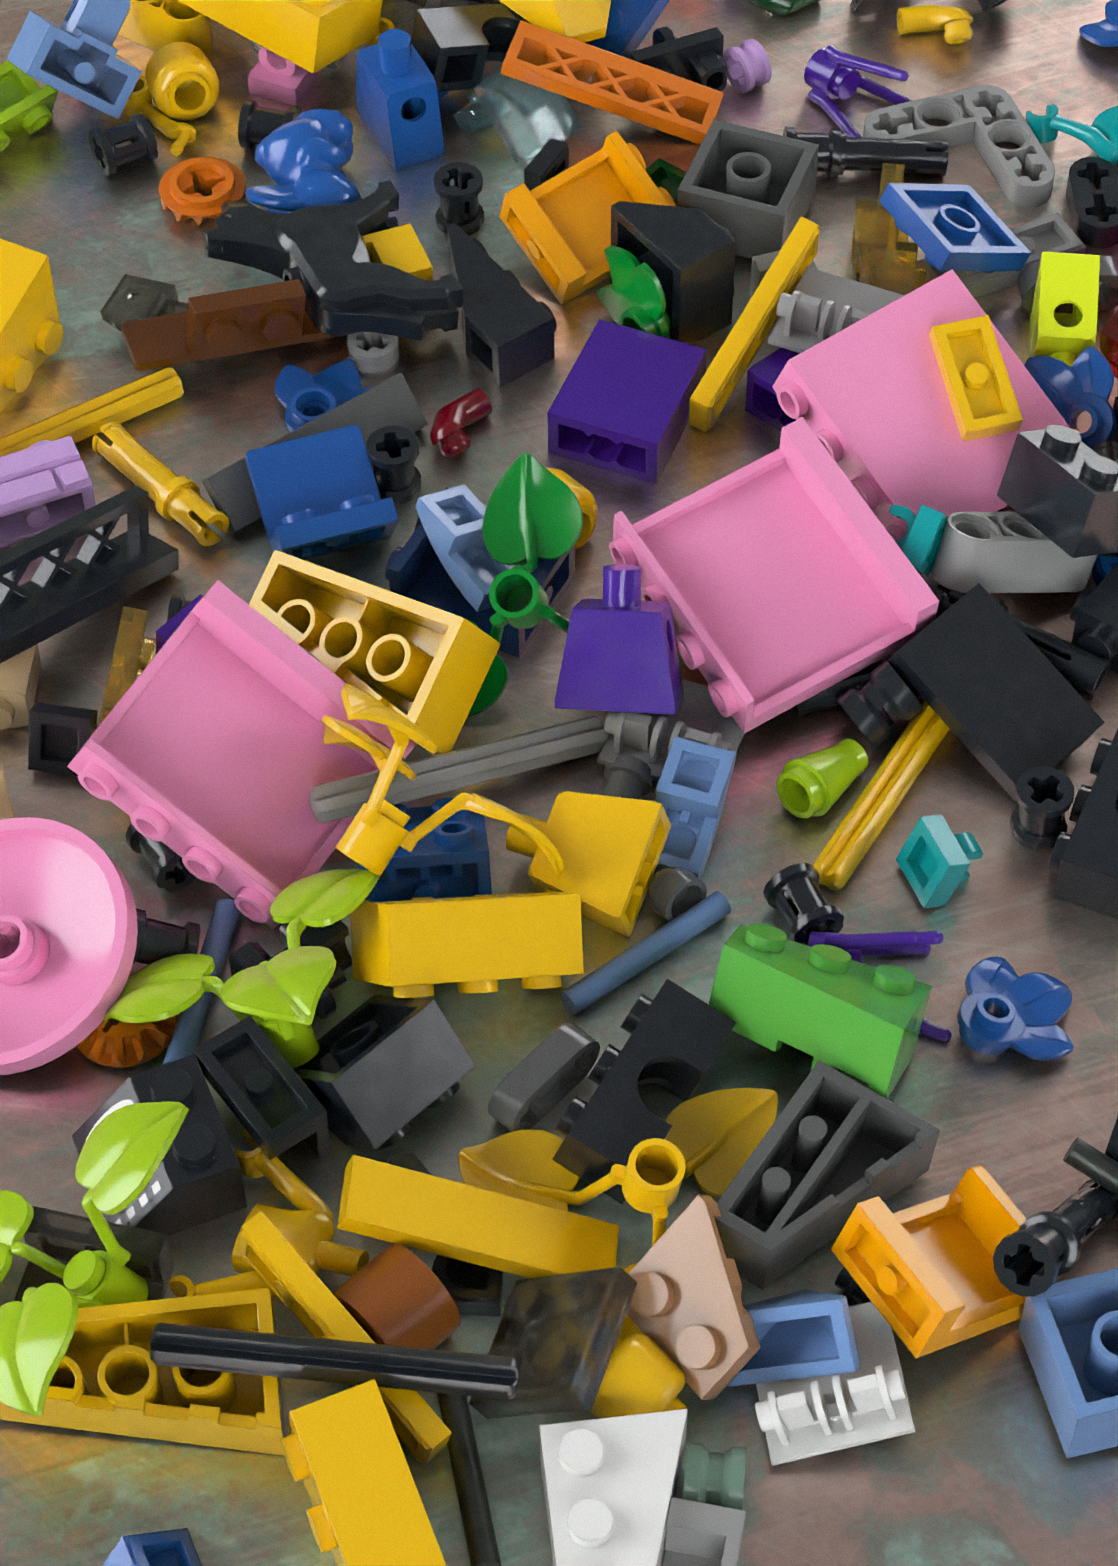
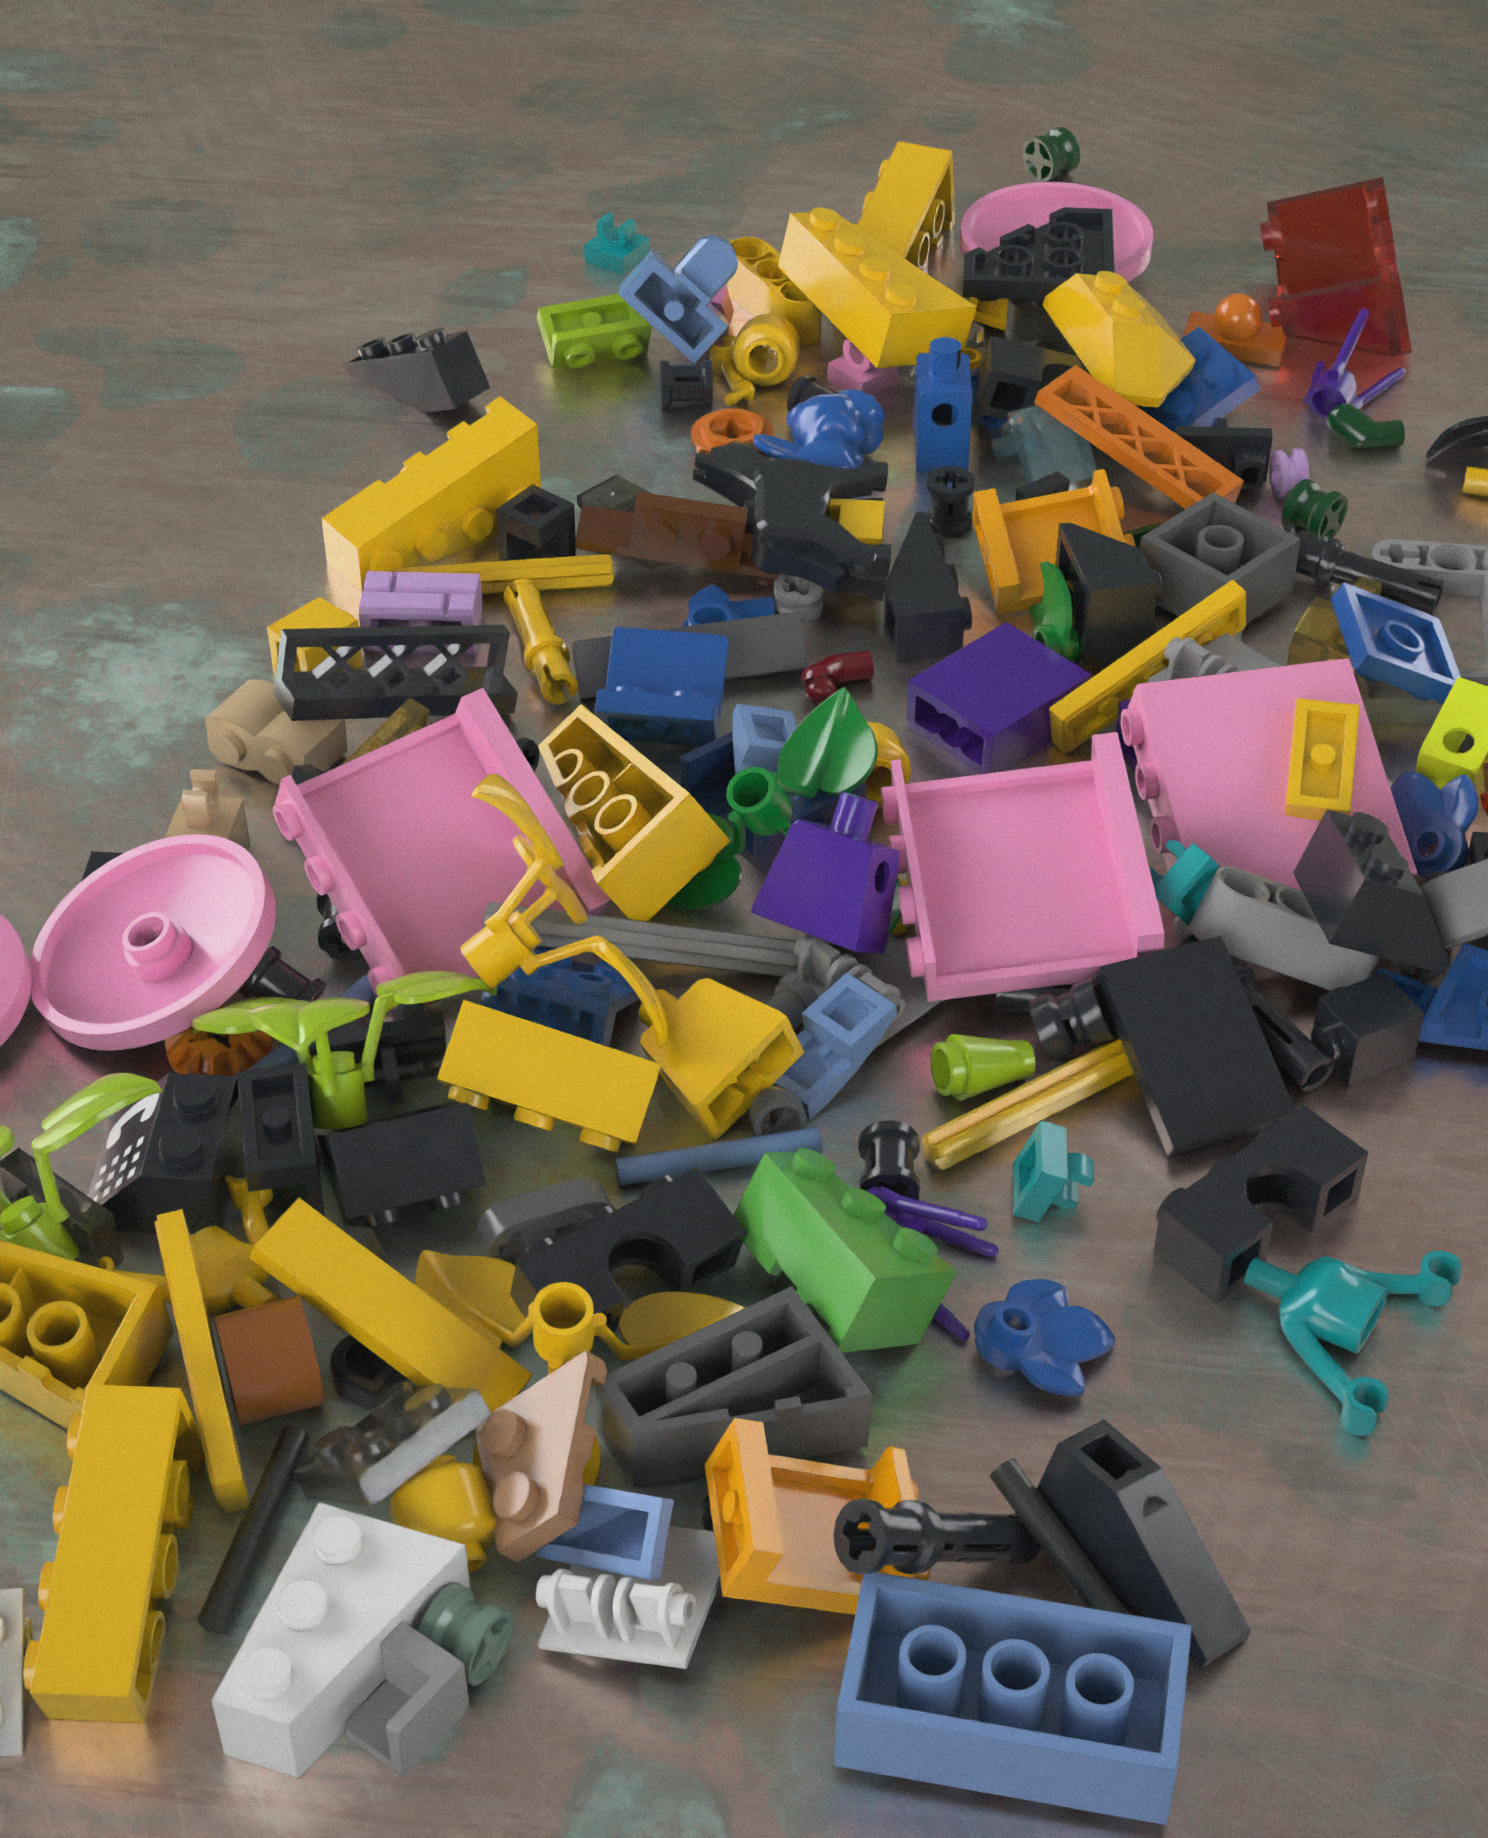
camera: 25 degrees right, 10 degrees down
black axle [150,1323,520,1400] -> none
black bush [366,426,421,504] -> none
dark purple plant [804,45,912,138] -> none
black bush [1010,766,1074,850] -> none
none -> black panel [496,484,576,561]
none -> dark green wheel [1281,479,1348,542]

